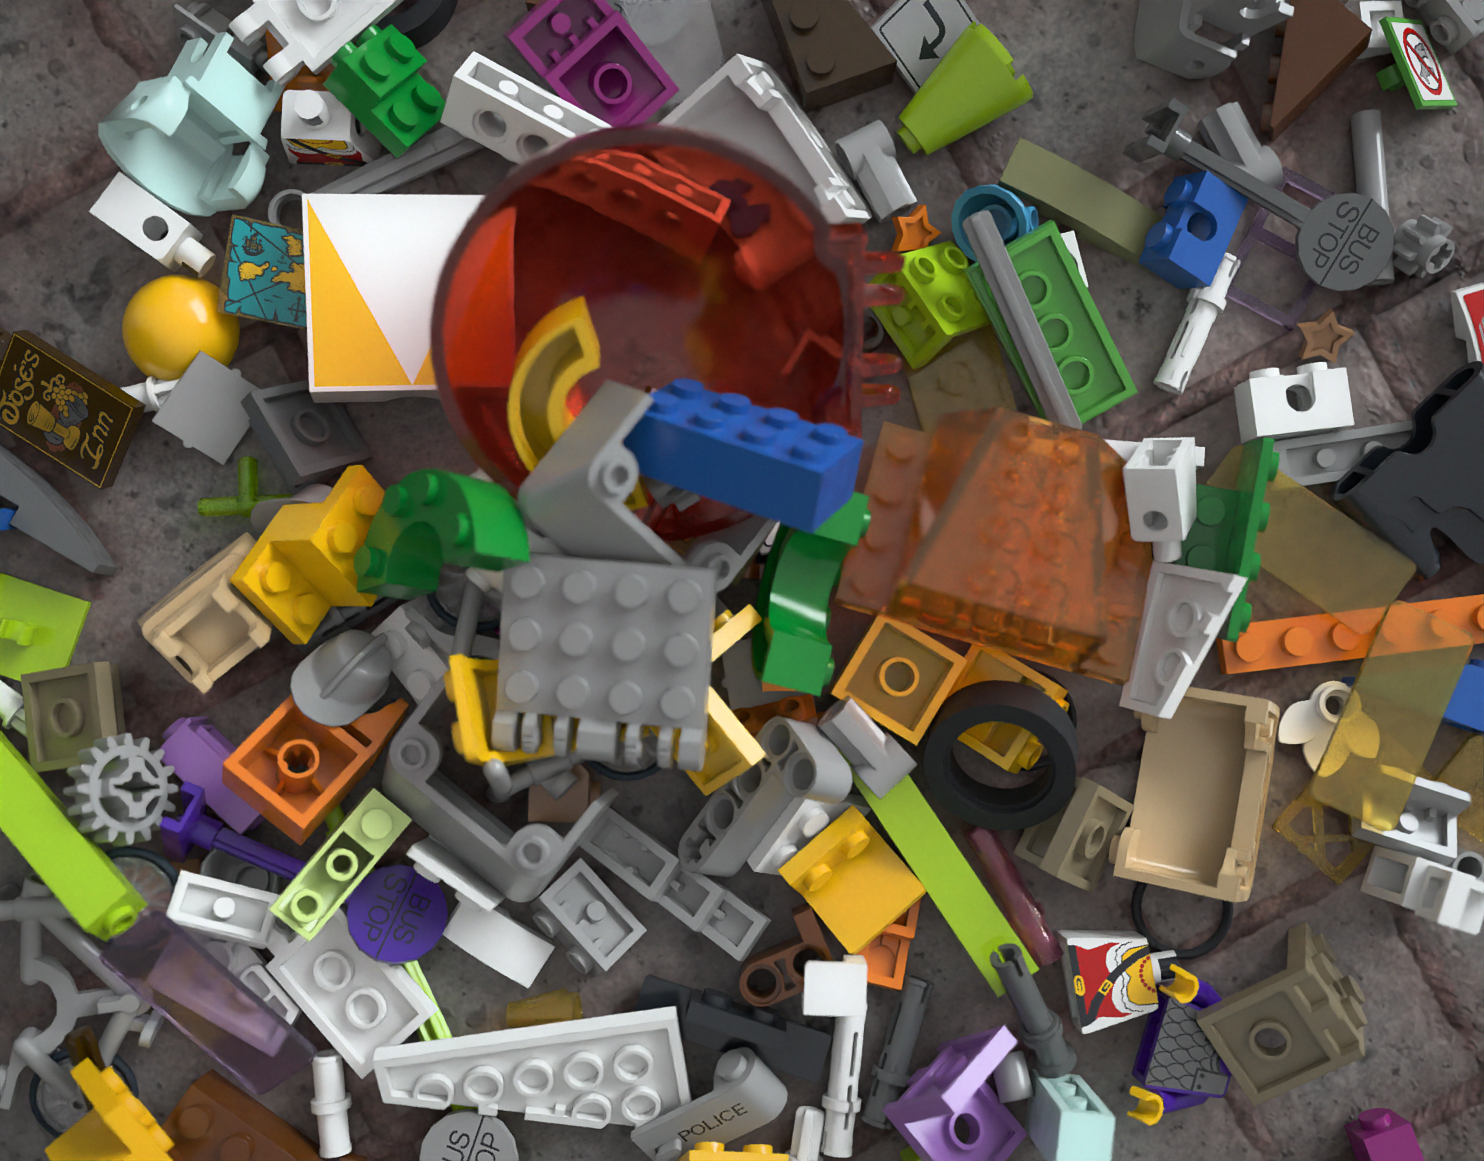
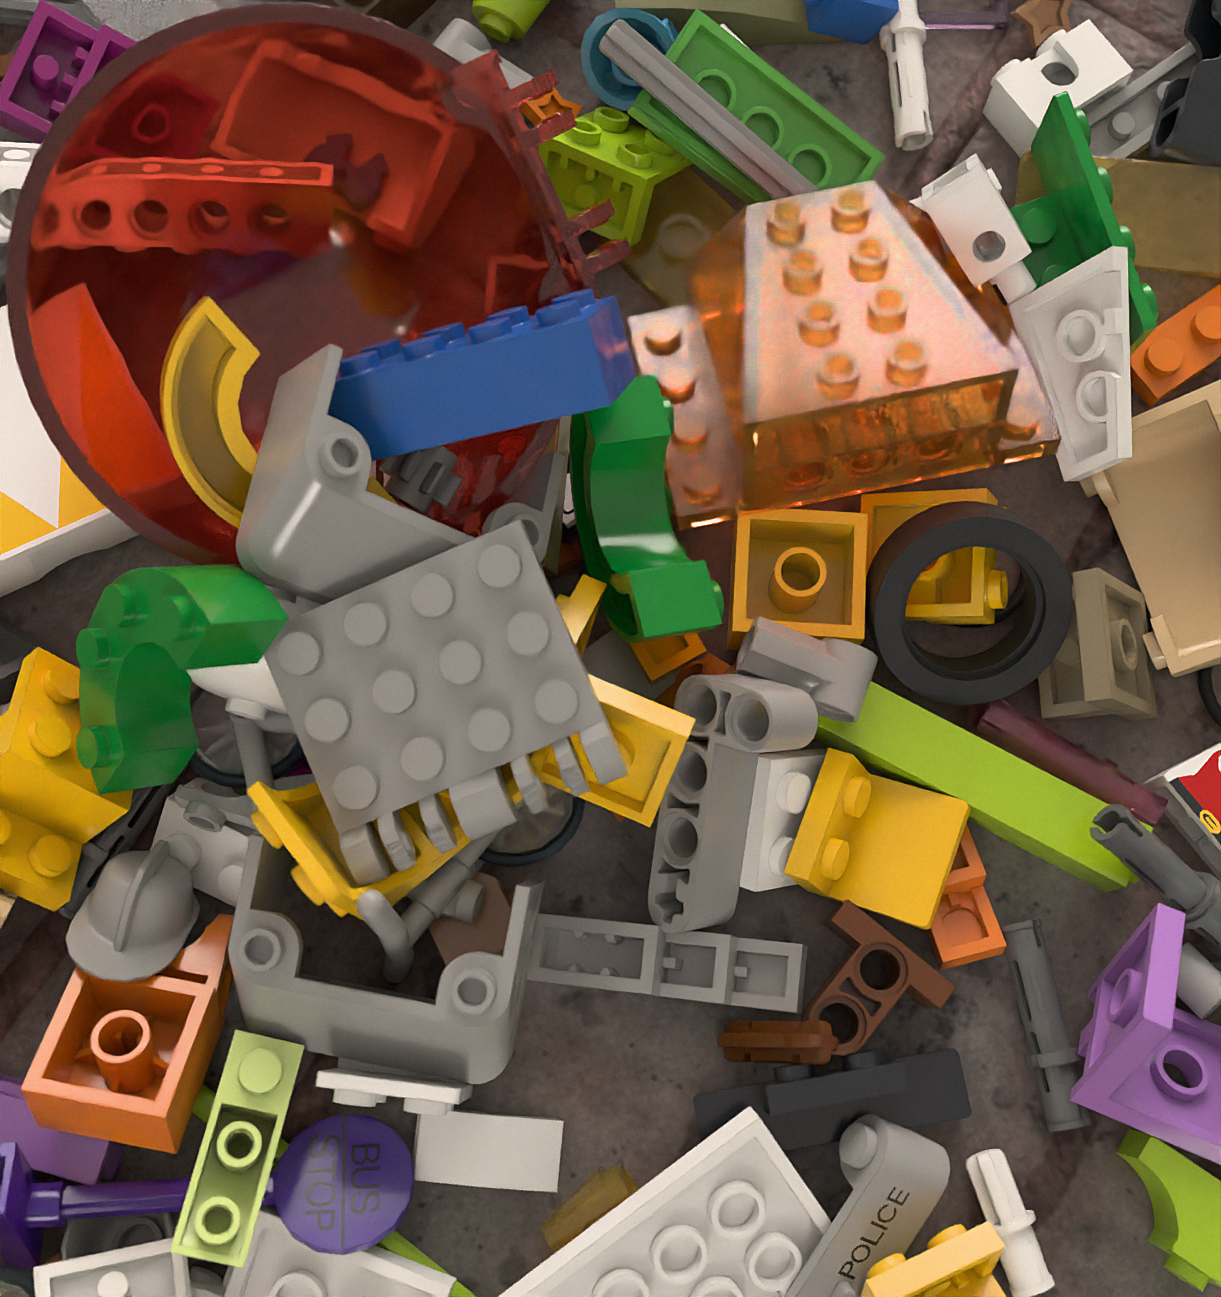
camera: 25 degrees left, 10 degrees down
light grey bracket [529,858,647,978] -> none
white panel [802,955,867,1017] -> none
white pin [820,1003,868,1158] -> none
none -> reddish brown axle [717,1021,838,1064]

